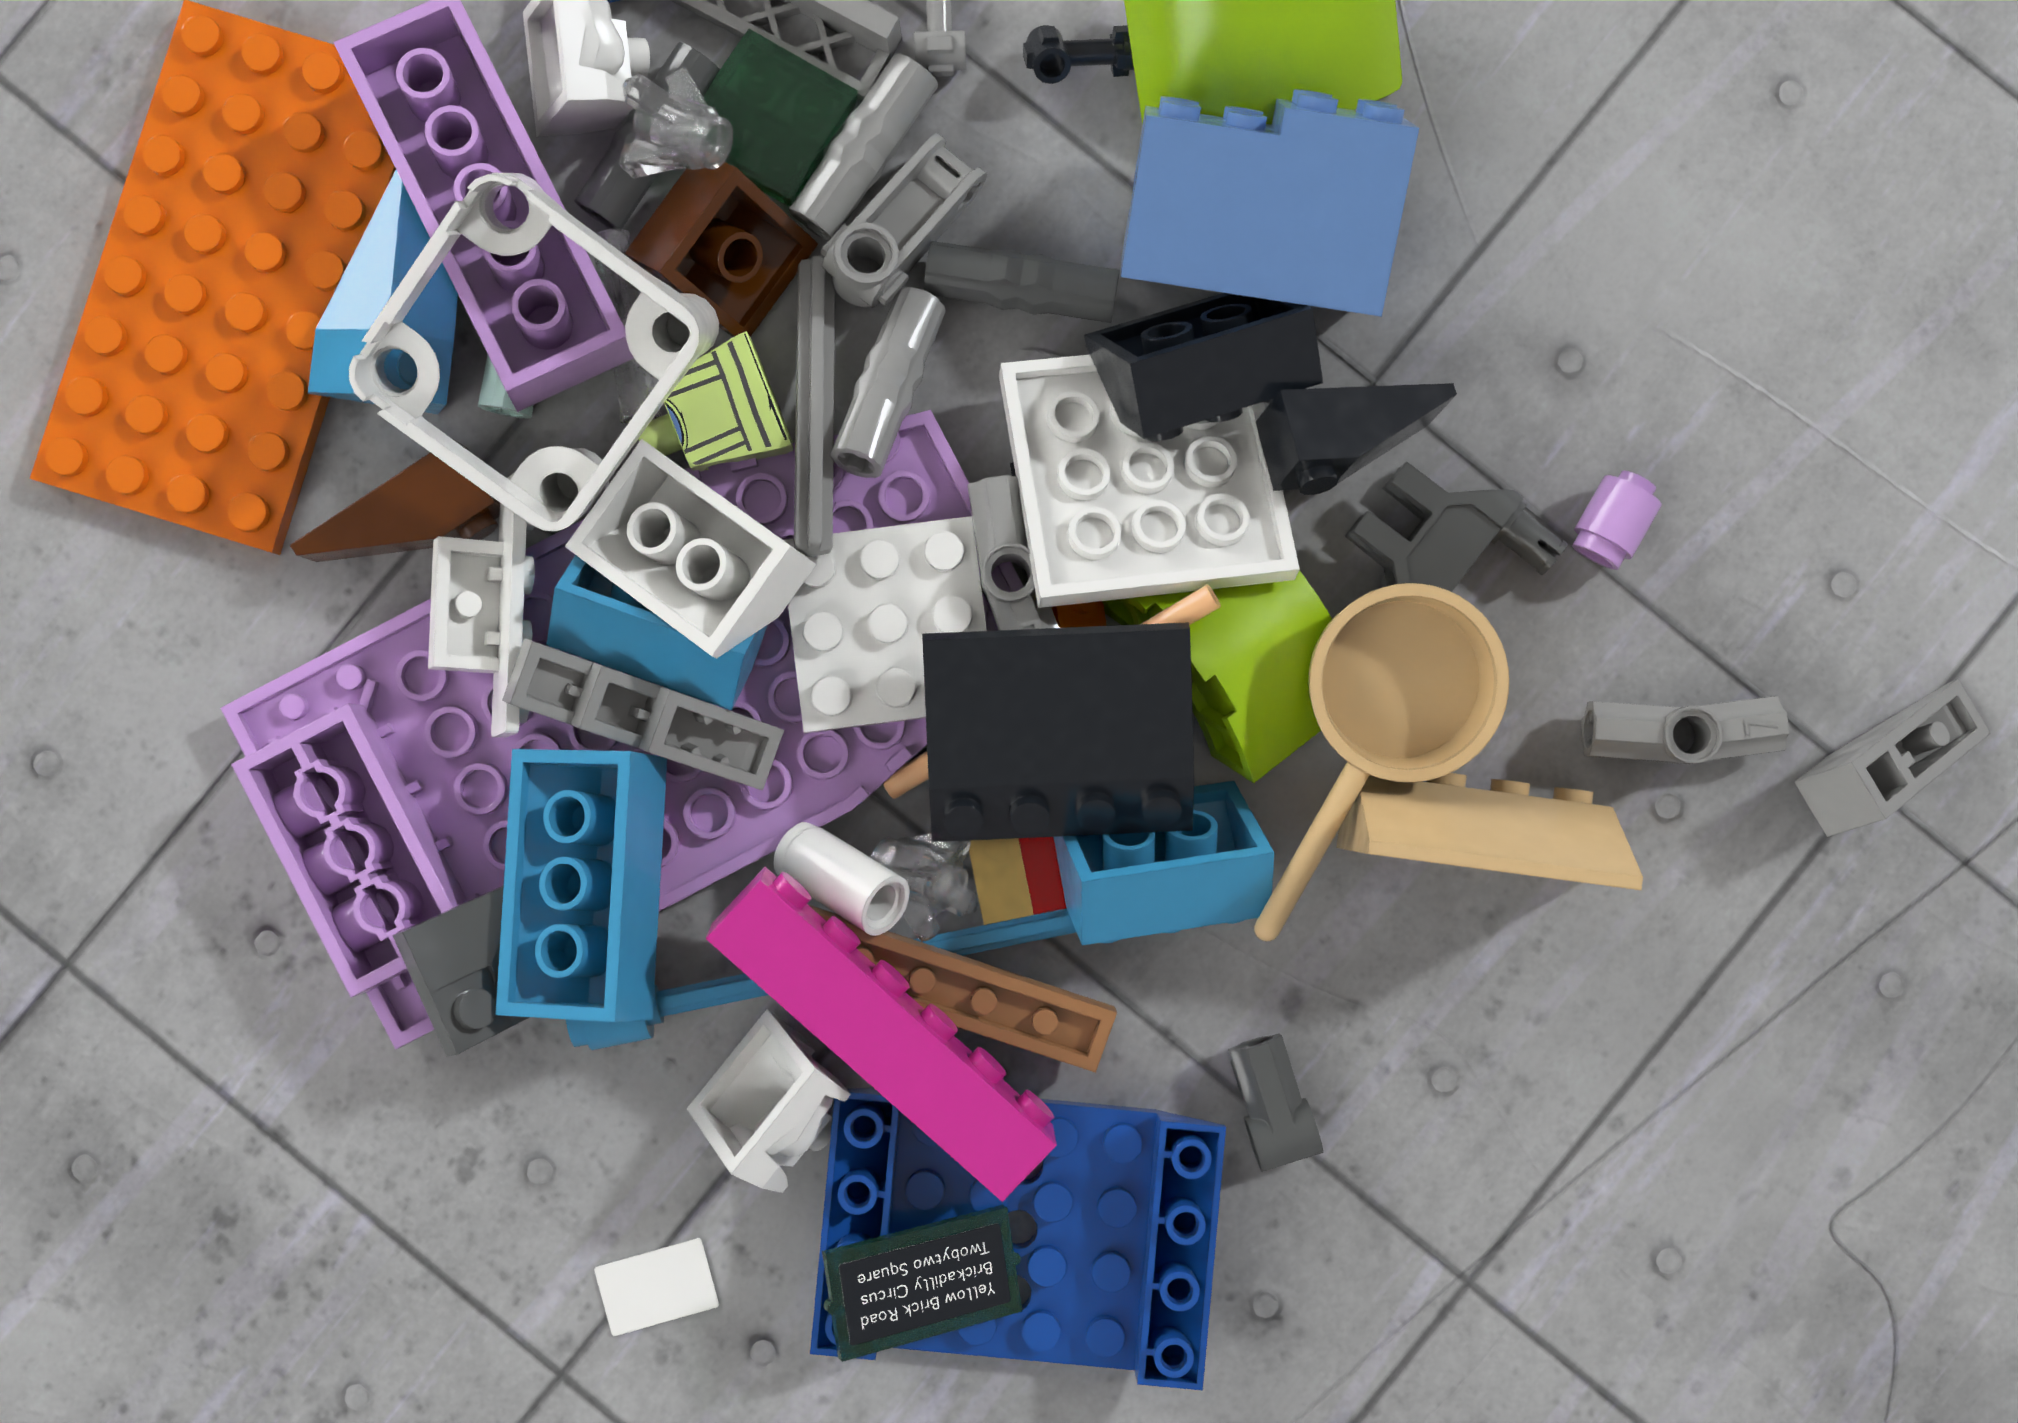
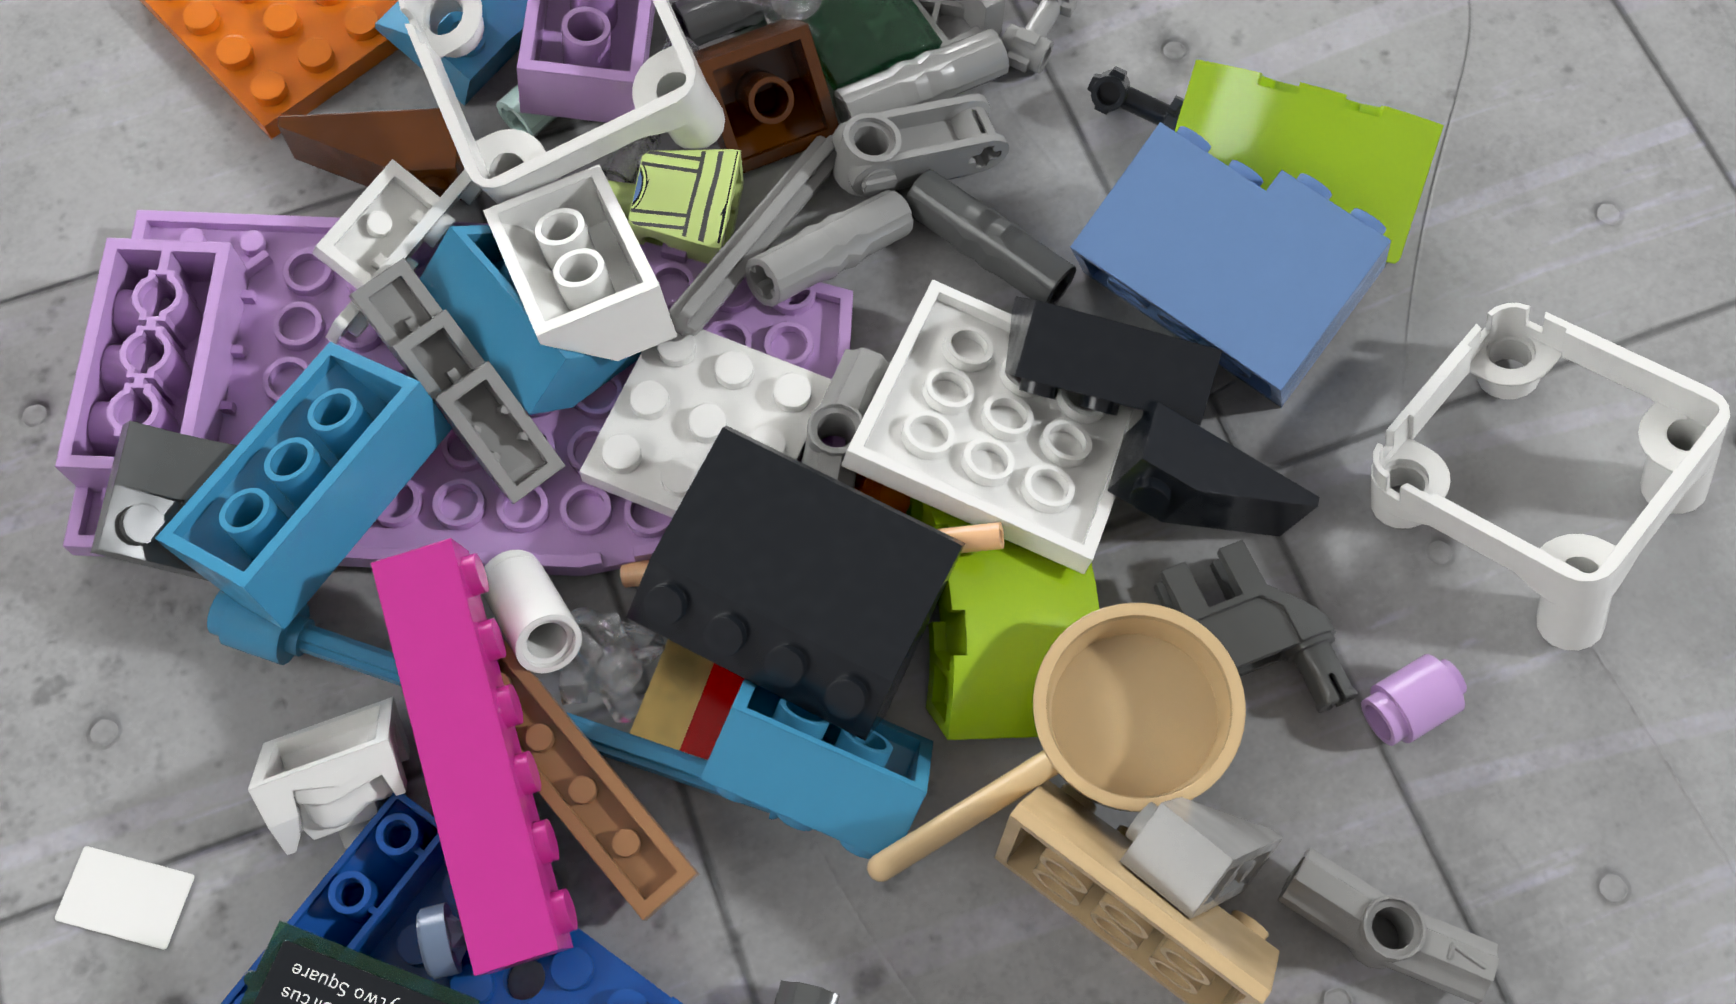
camera: 35 degrees right, 20 degrees down
none -> sand blue tile [416,902,467,980]
none -> light grey slope [1120,797,1283,919]
none -> white piece [1371,303,1730,651]

